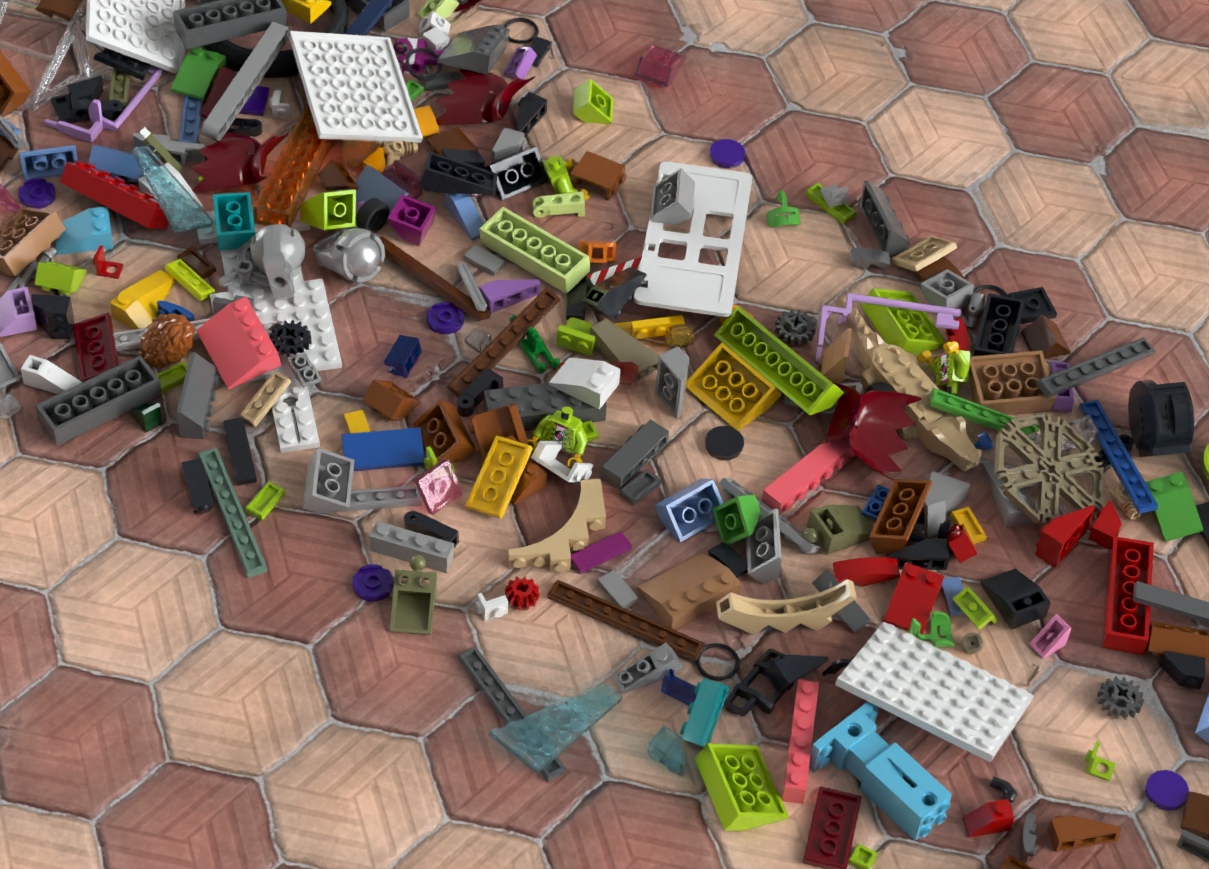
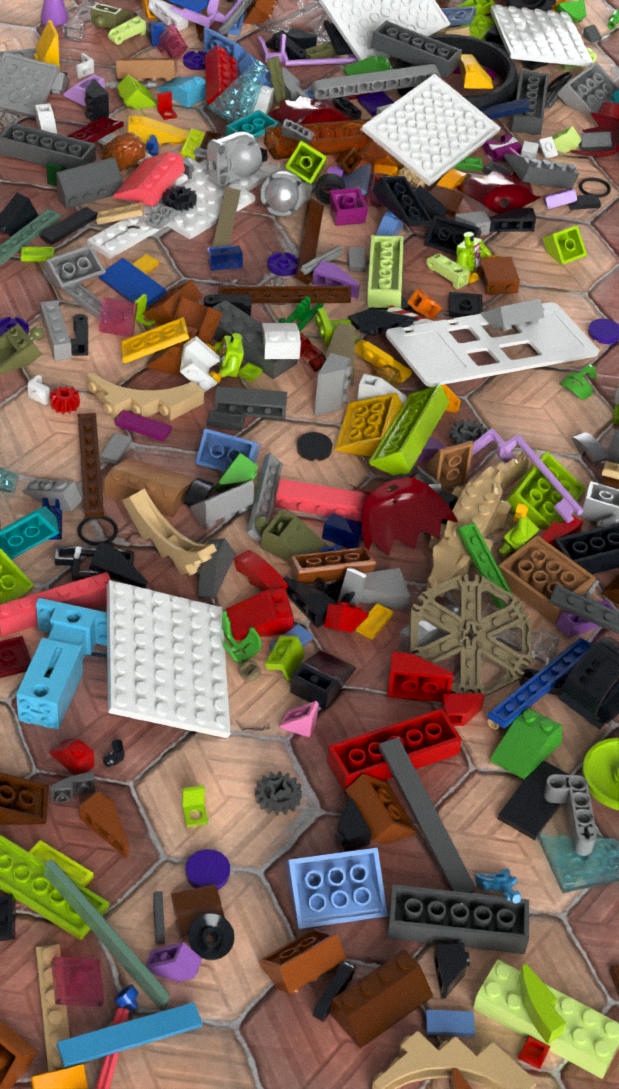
camera: 55 degrees right, 5 degrees down
dark orange slope [362,380,421,421] -> none
black tyre [405,48,442,81] -> none
none -> dark tan tile [211,187,241,258]
none -> flat silver slope [281,119,314,143]
none -> clear blue hinge [322,513,363,548]
none -> white slope [357,373,408,405]
none -> black tile [449,292,483,318]

